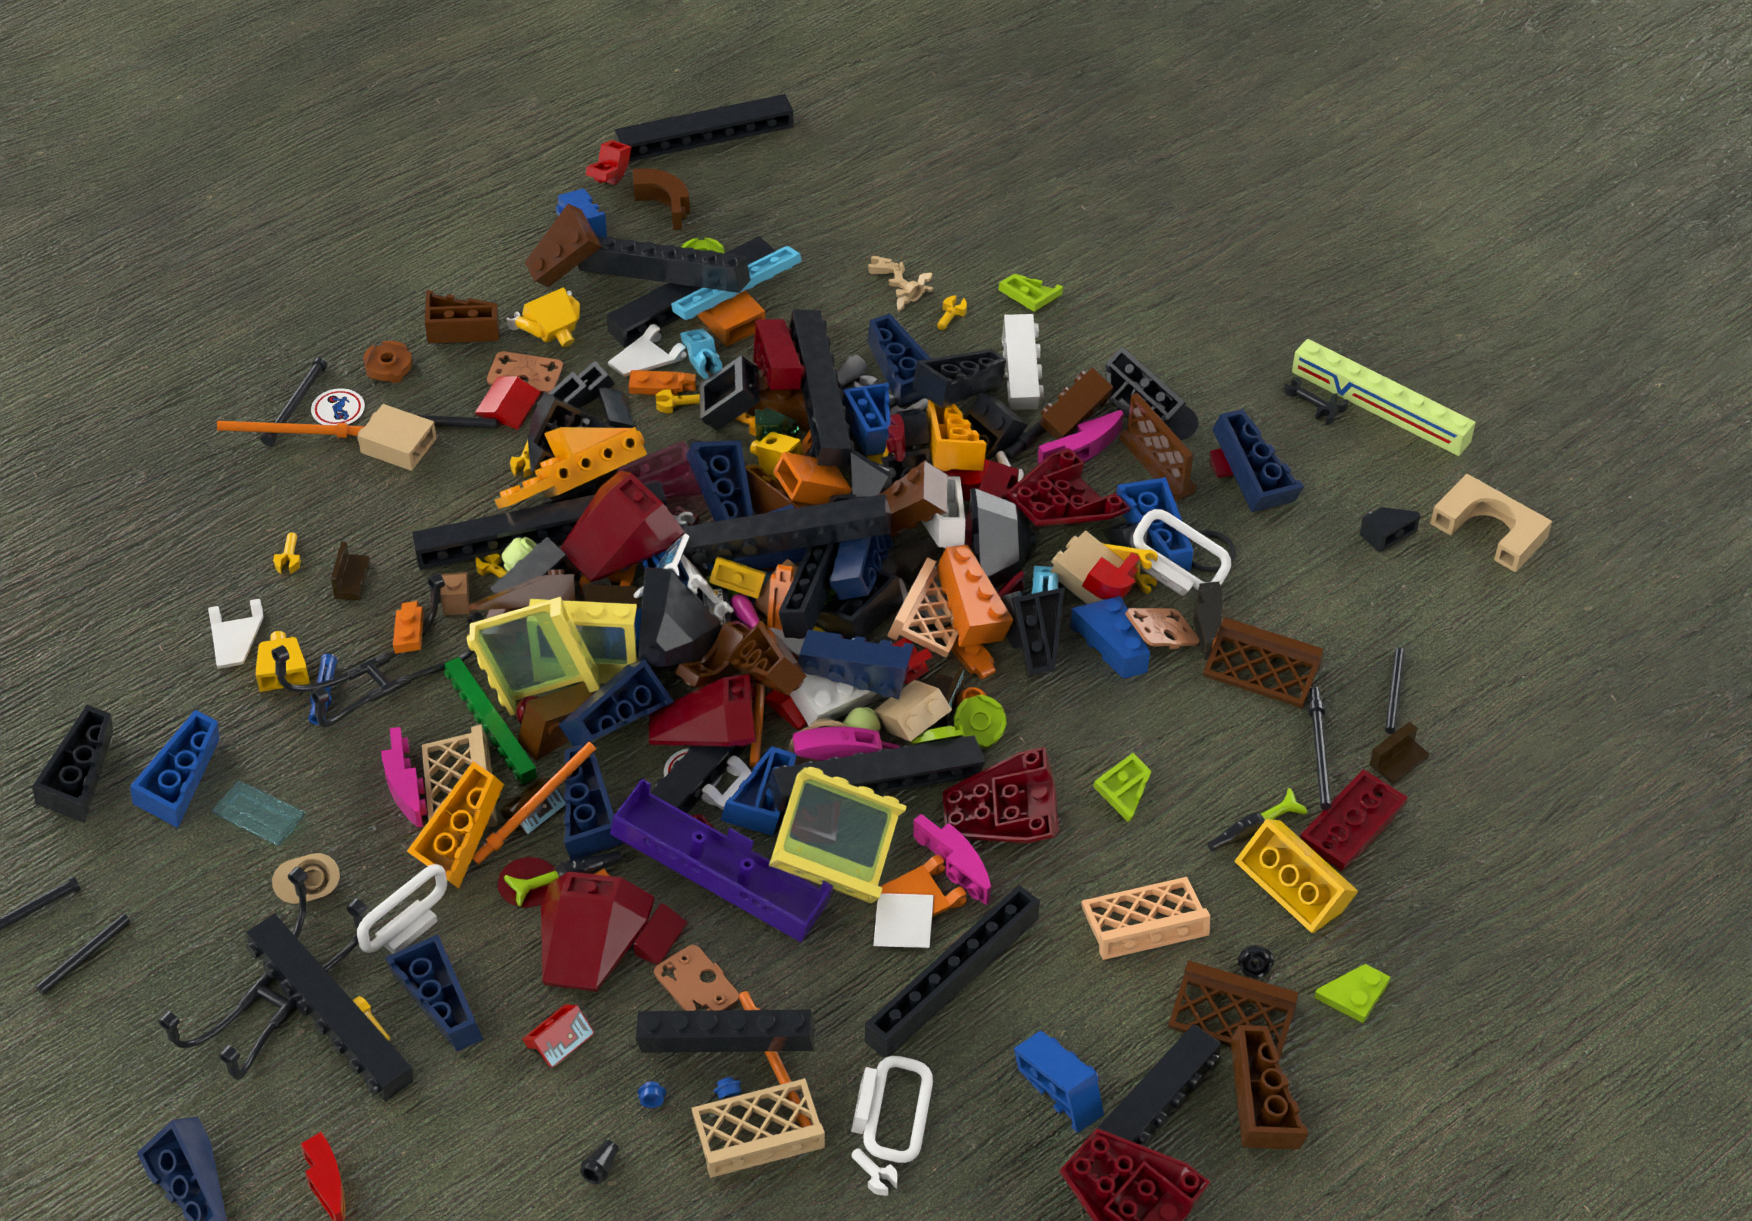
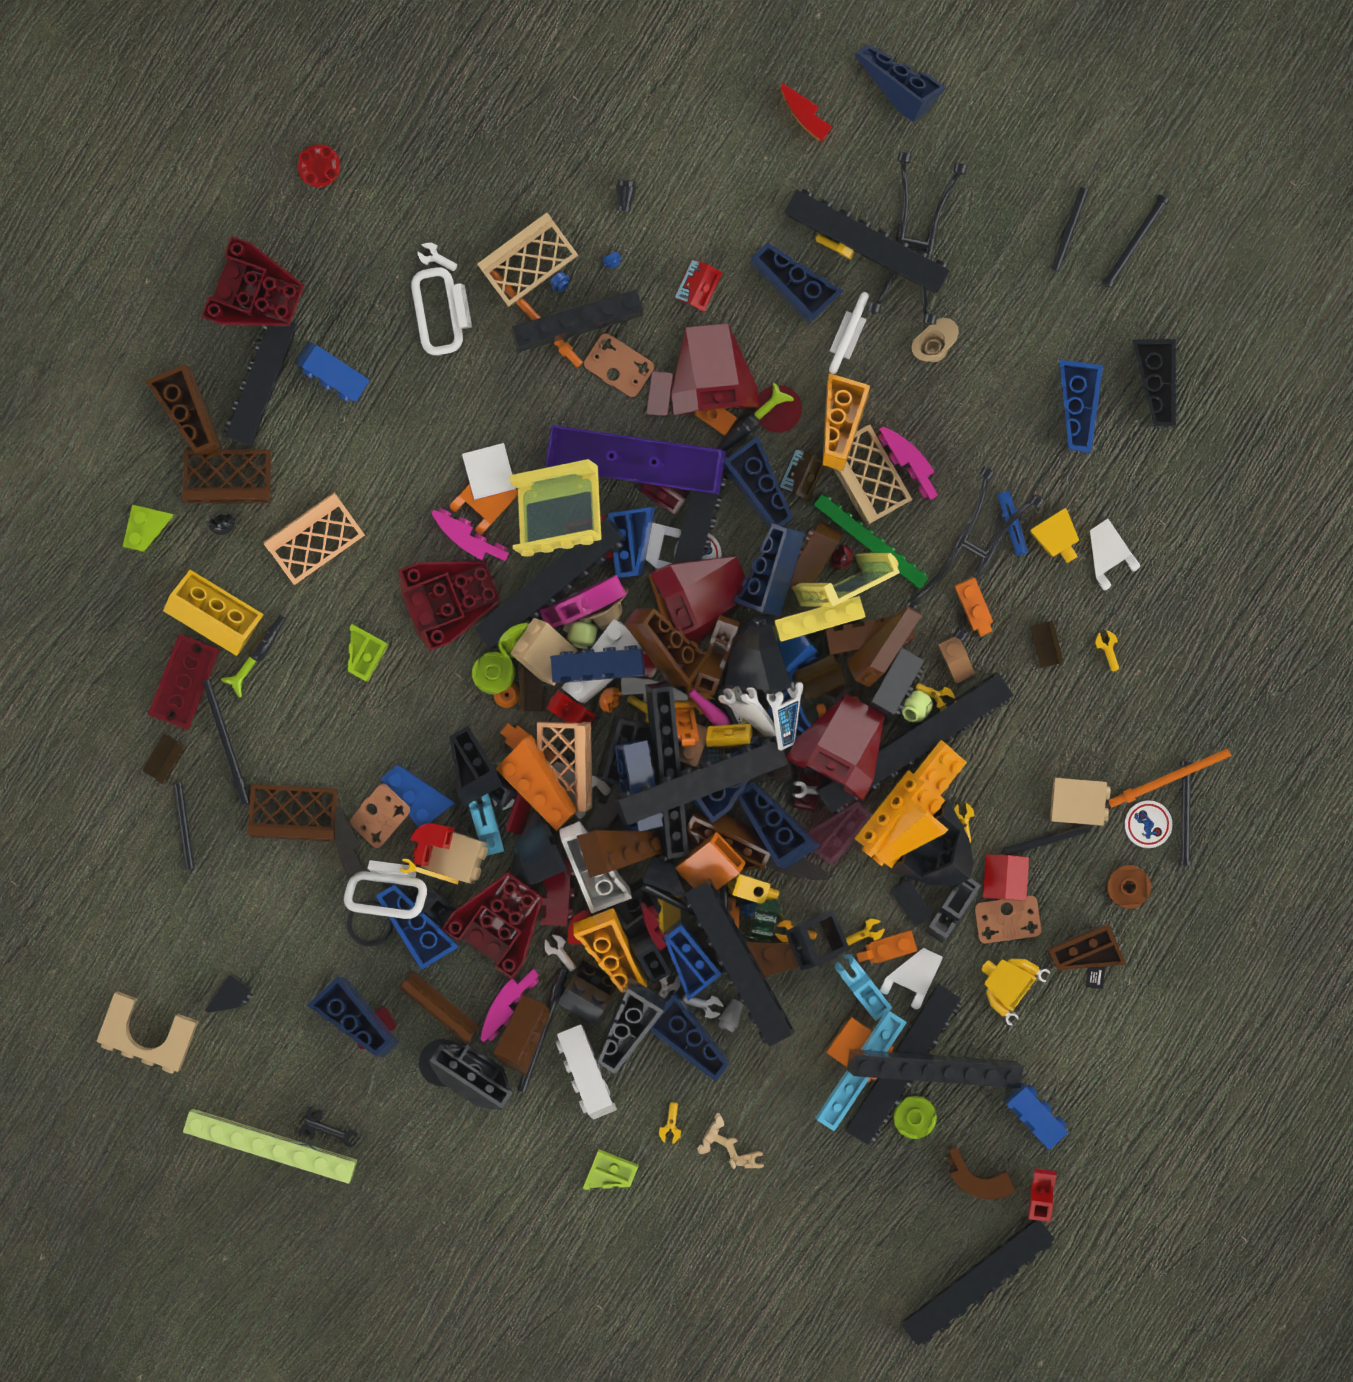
camera: 160 degrees right, 40 degrees up
clear light blue piece [212,780,305,846] -> none
orange bar [472,742,596,865] -> none
reddish brown wedge [525,203,602,287] -> none
dark red wedge [752,319,805,390] -> none
black brick [865,885,1040,1058] -> none

